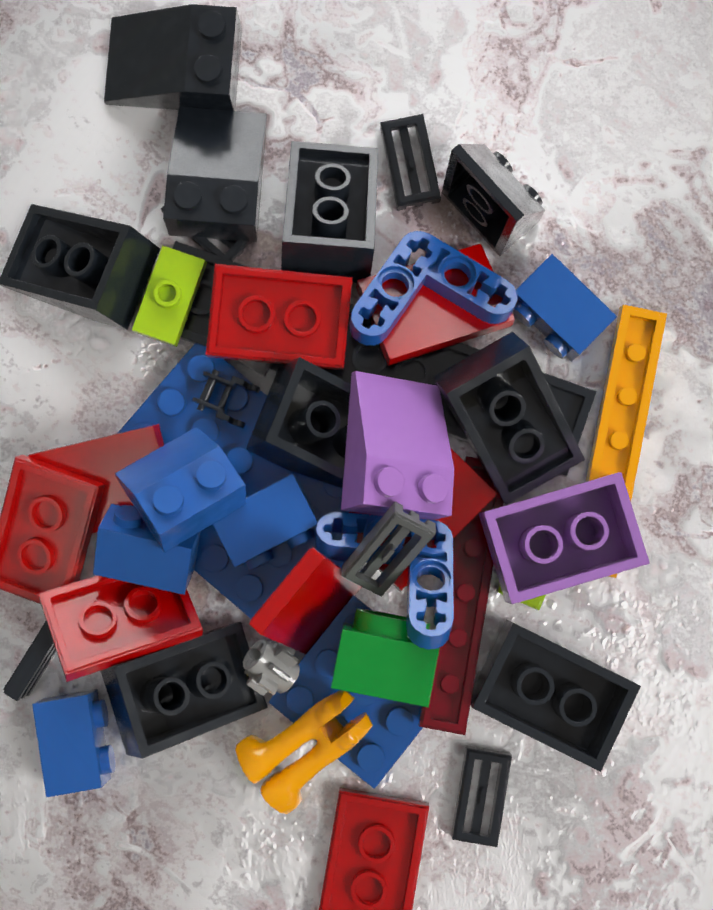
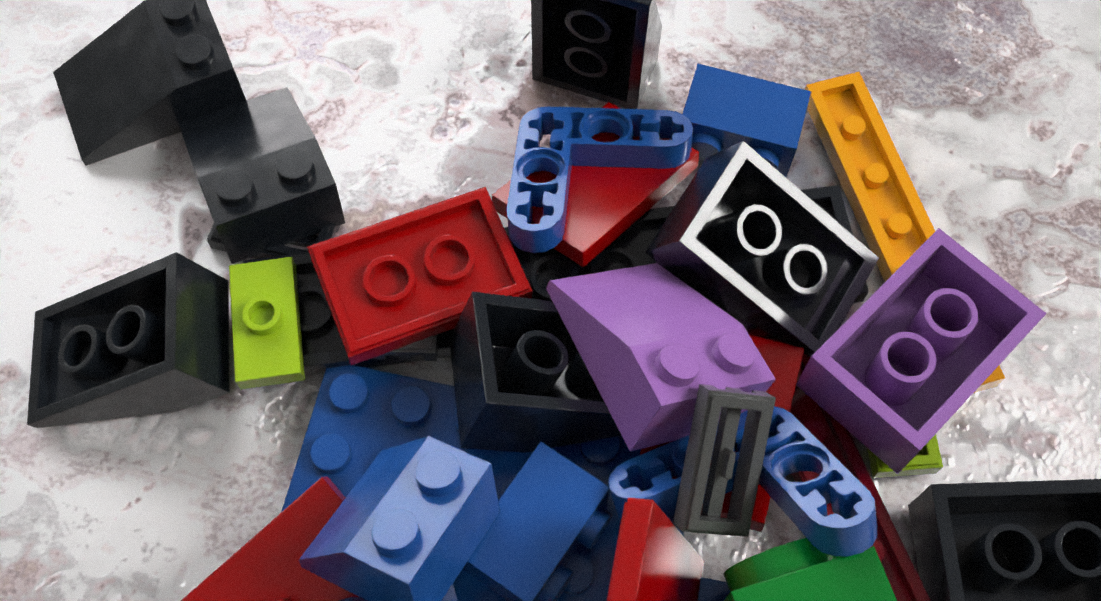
camera: 30 degrees left, 20 degrees down
black piece [192,369,260,429] -> none
black slope [281,141,379,283] -> none
black tile [380,114,441,211] -> none

